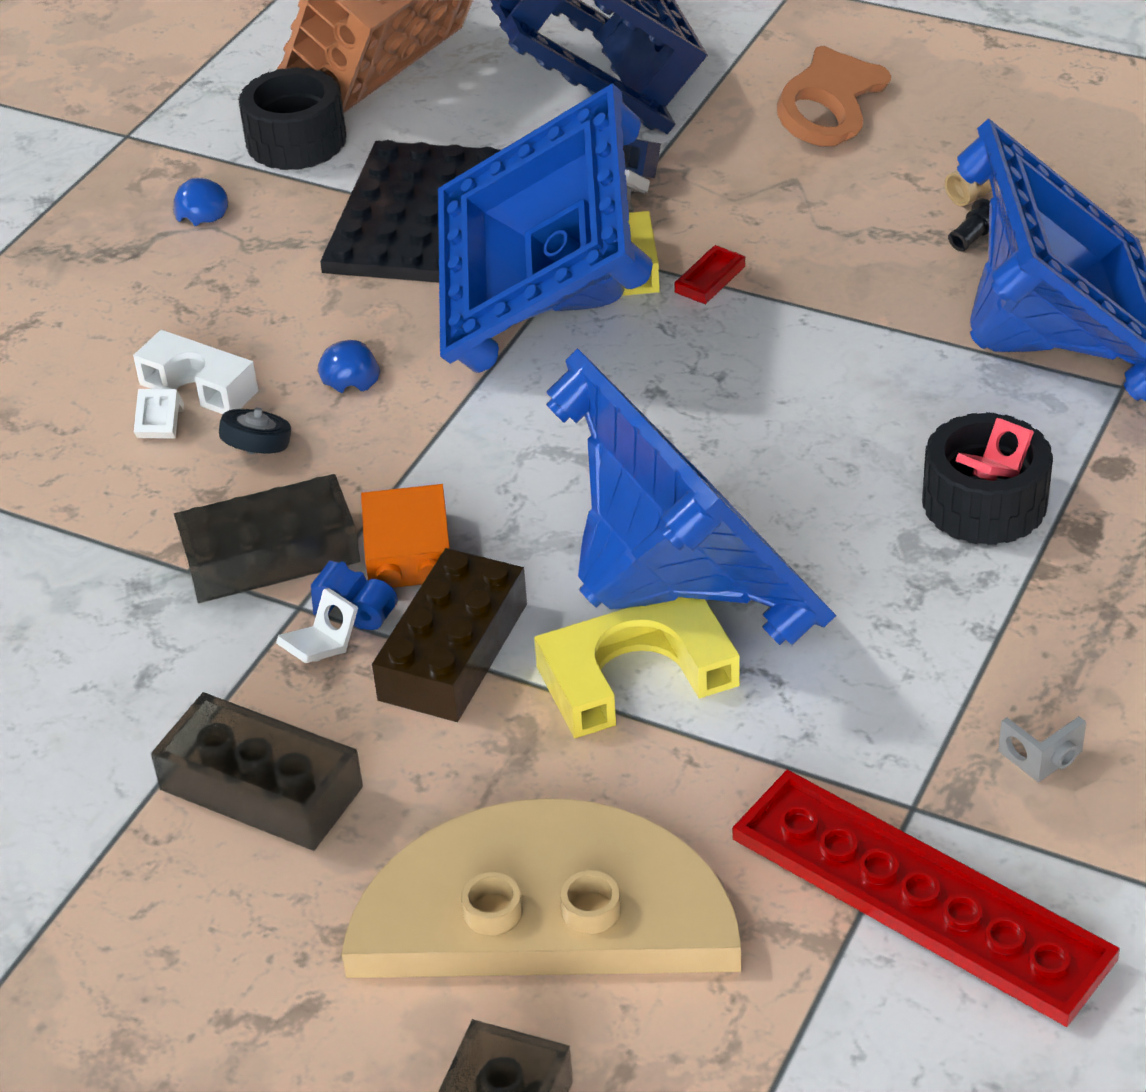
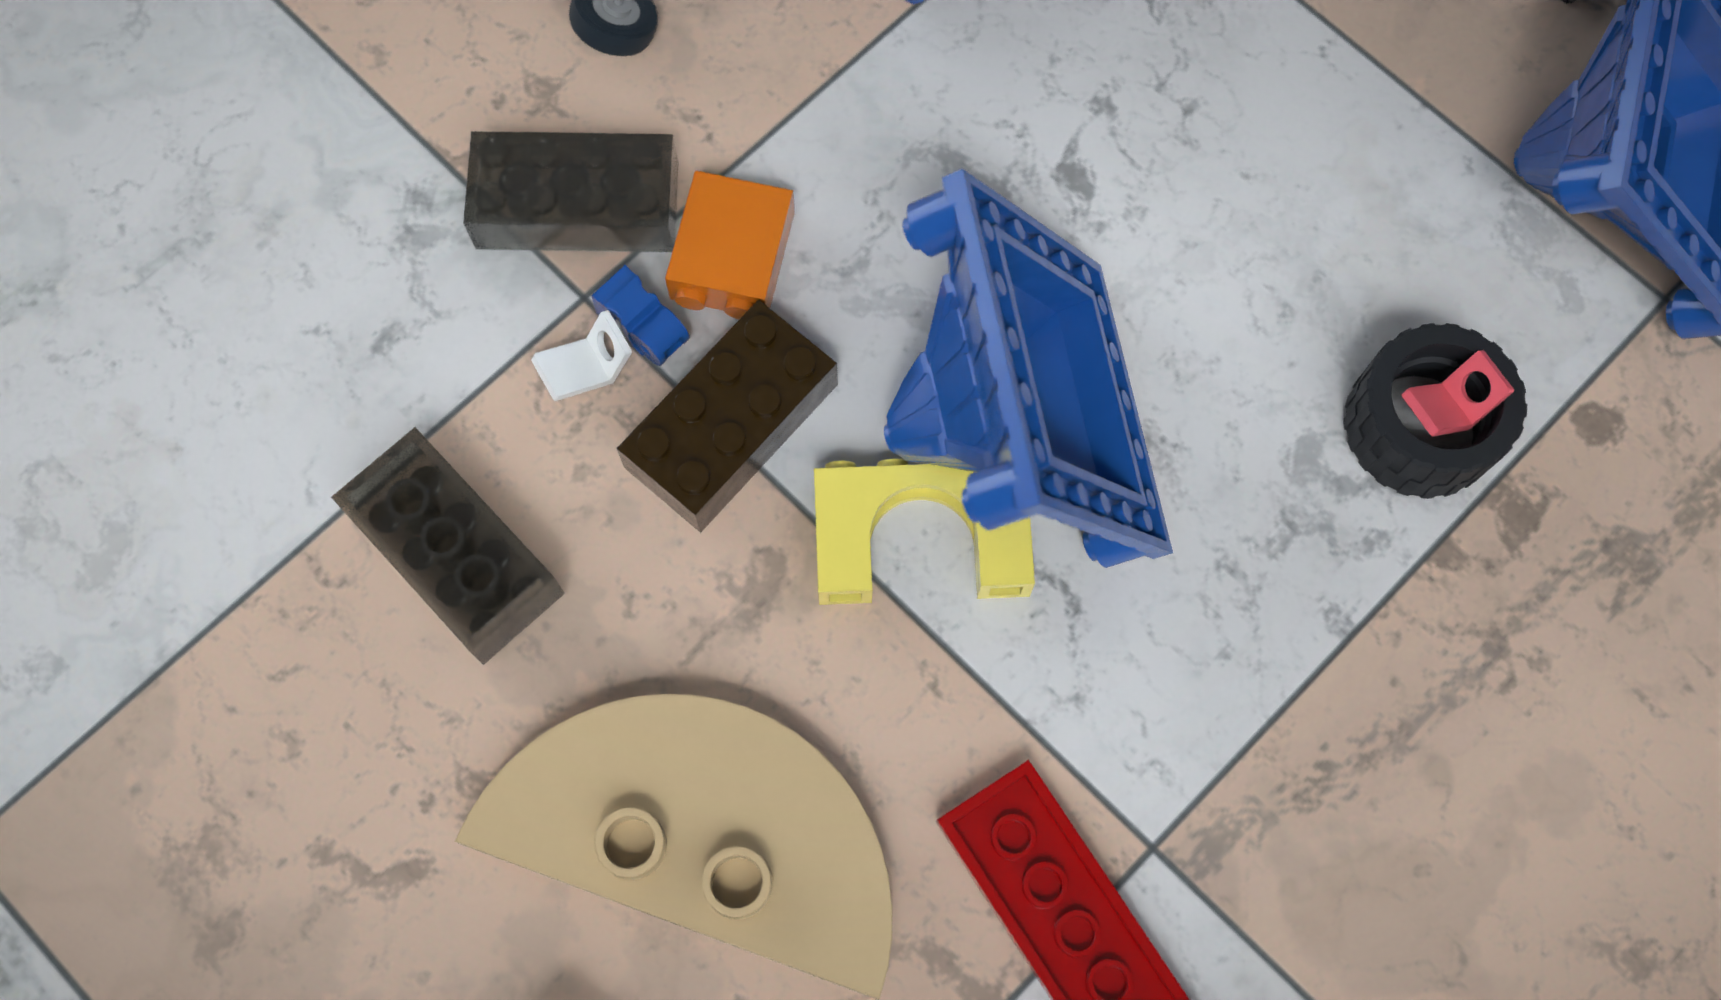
camera: 15 degrees right, 30 degrees up
light grey bracket [998,716,1086,783] -> none

